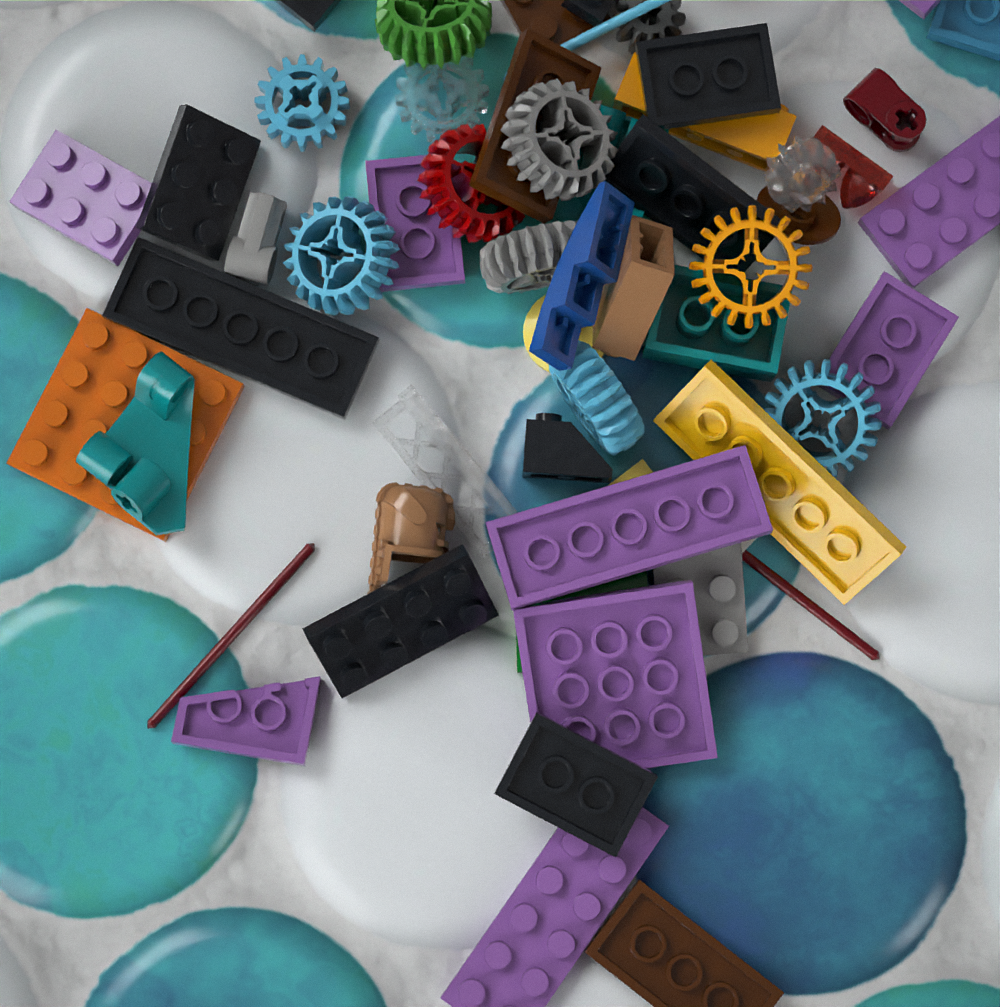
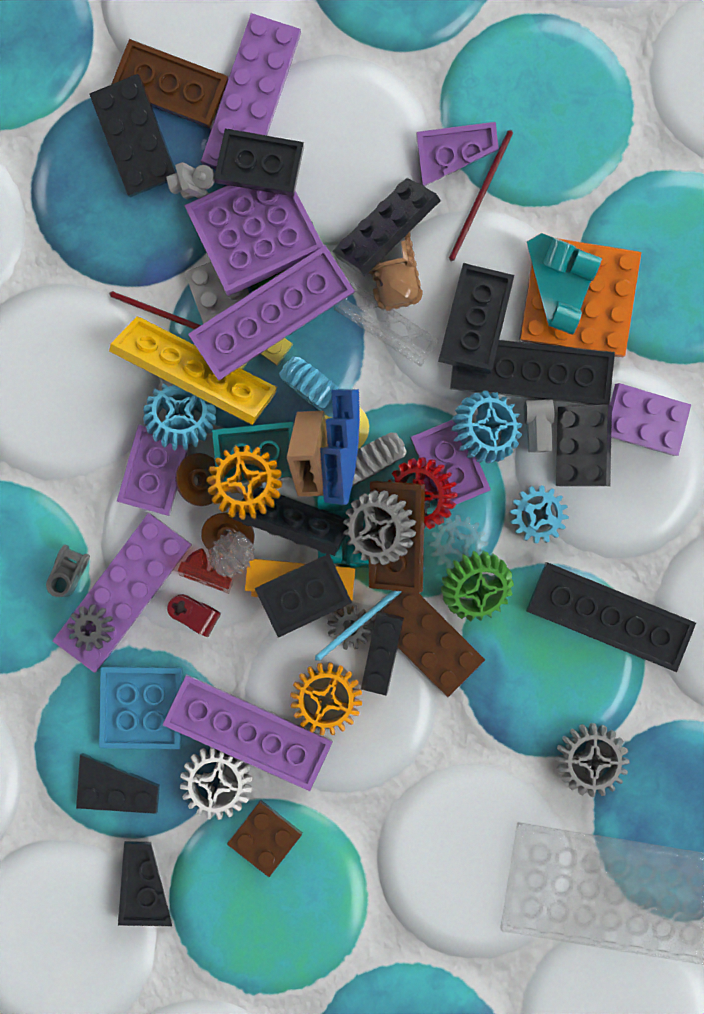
camera: 165 degrees right, 5 degrees up
black slope [522,413,613,484] -> none
none -> black plate [89,74,177,197]
none -> light grey hips [167,162,215,199]
none -> reddish brown dish [175,453,216,506]
none -> black plate [438,263,515,374]

